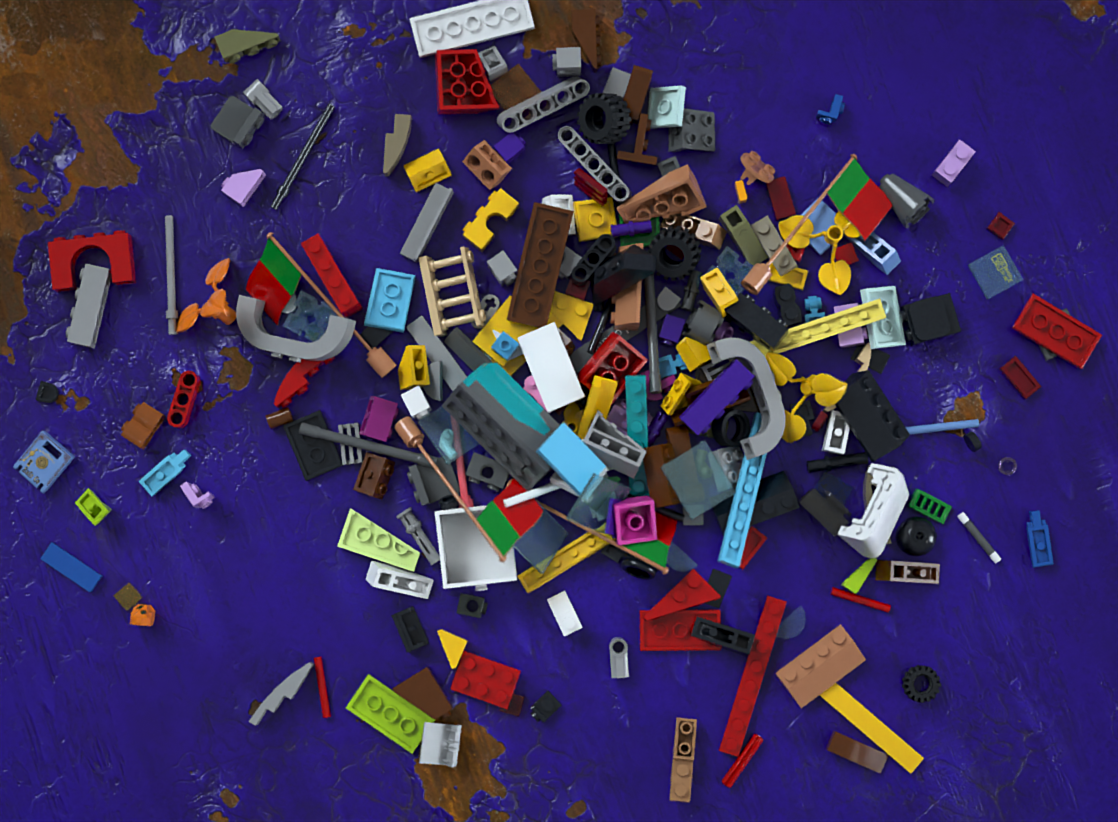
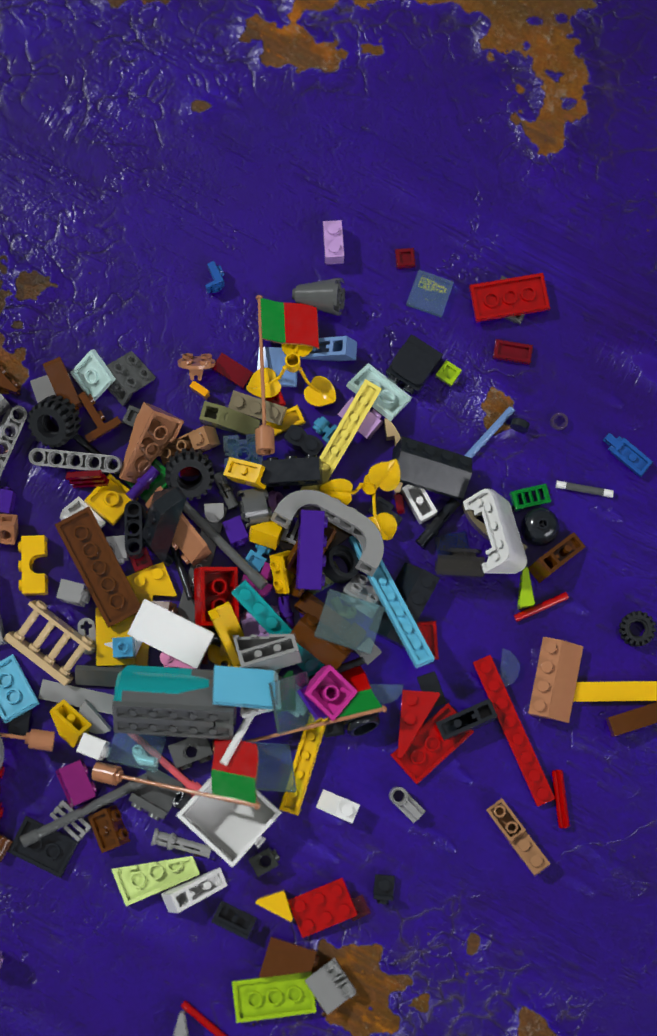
camera: 45 degrees left, 5 degrees down
red tile [835,242,859,265] -> none
black sticker [851,343,890,374] -> none
none -> lime plate [435,360,462,387]

